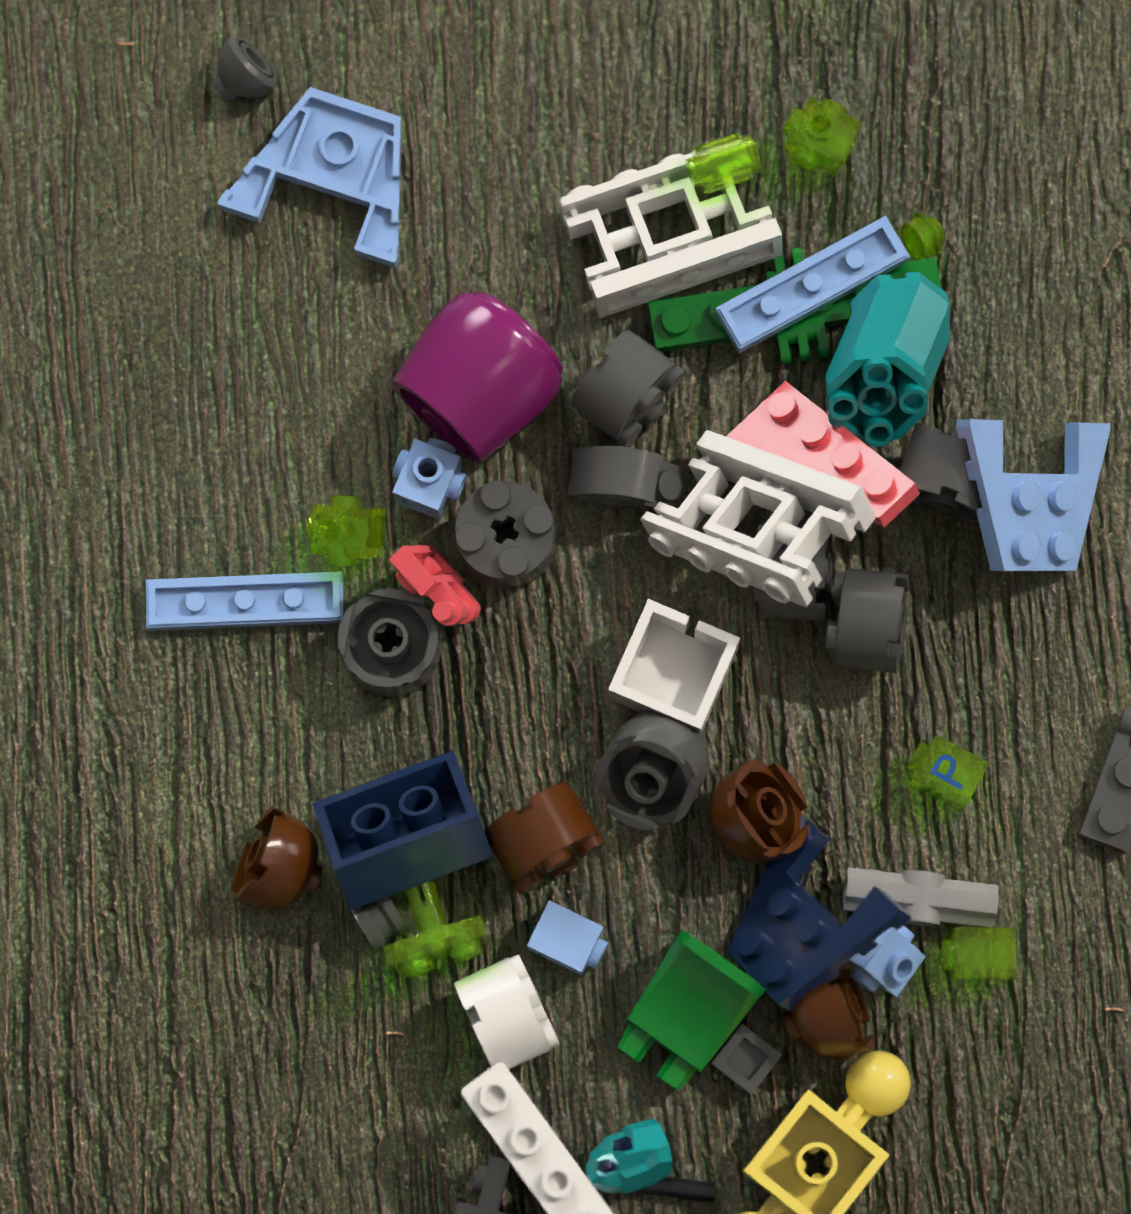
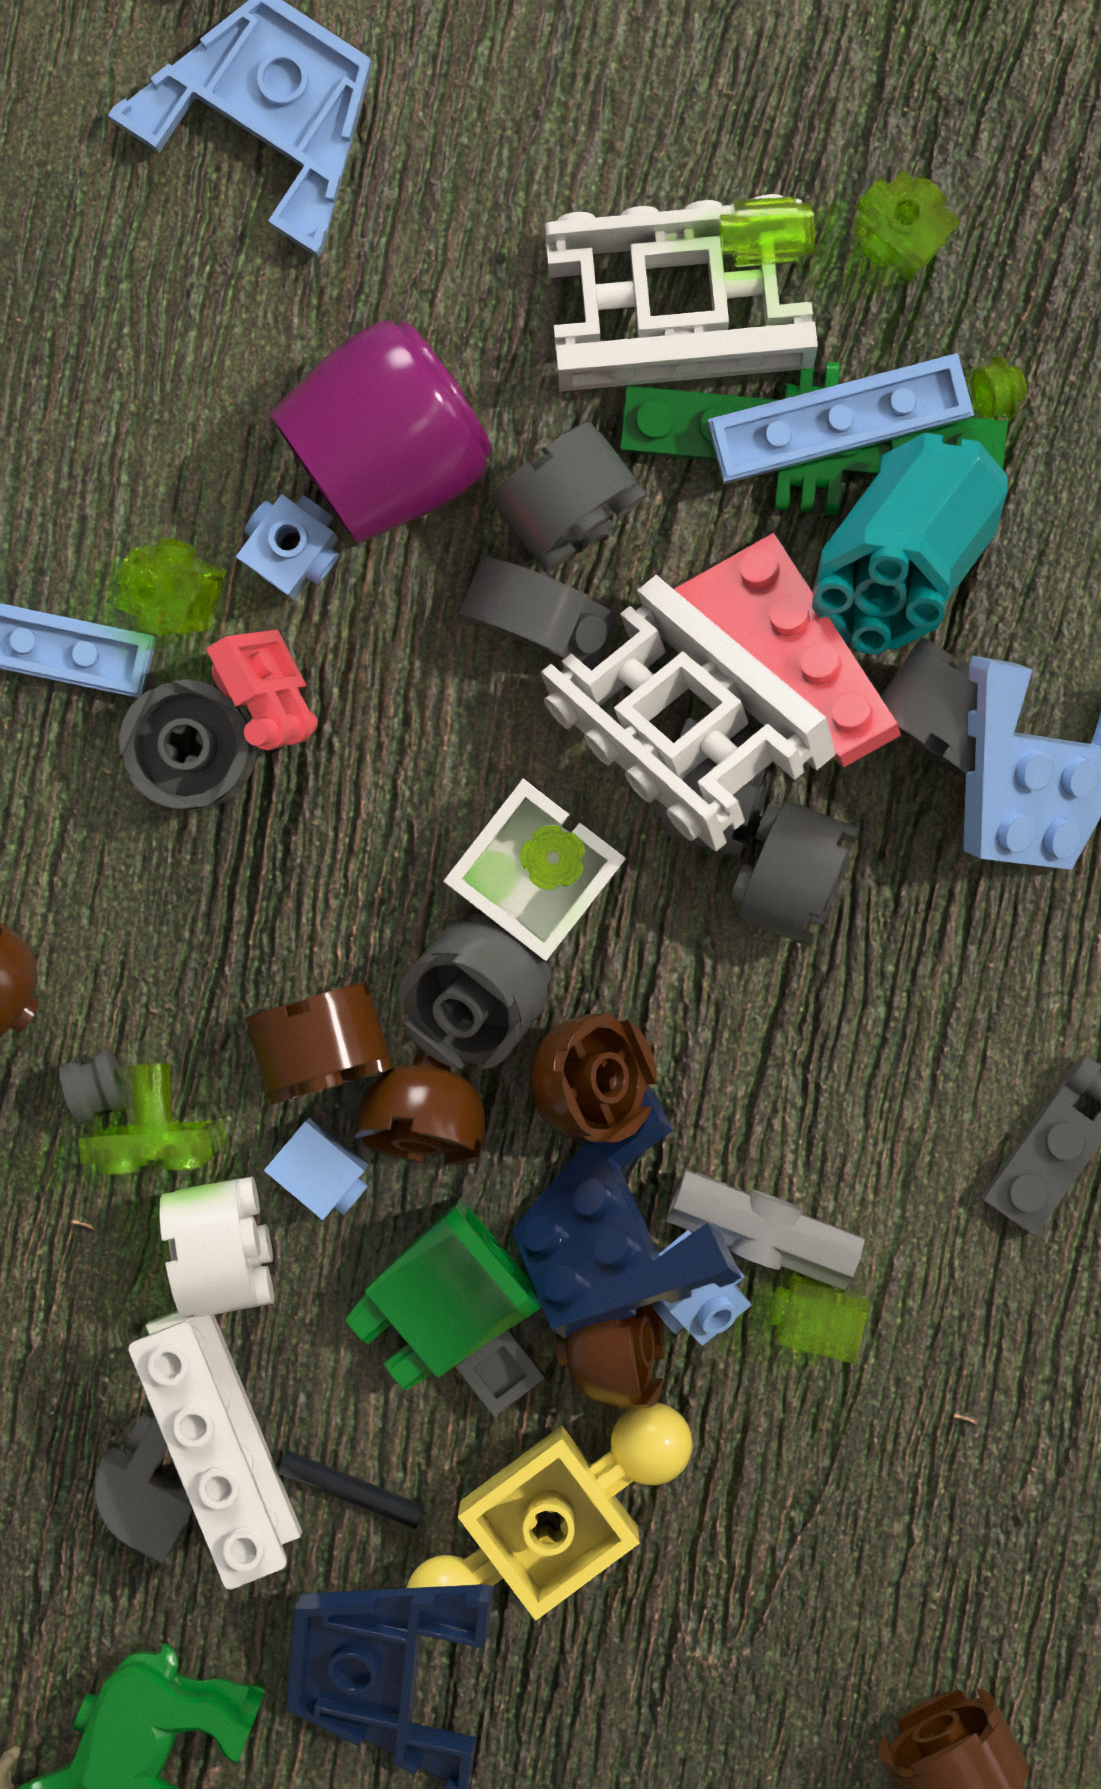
camera: 10 degrees right, 10 degrees up
dark blue brick [312,751,493,910] -> none
dark grey brick [455,480,555,589] -> none
teal rock [585,1118,672,1193] -> none
clear neon green brick [907,734,990,813] -> none
none -> reddish brown cylinder [354,1056,485,1166]
none -> clear neon green plate [520,825,585,890]

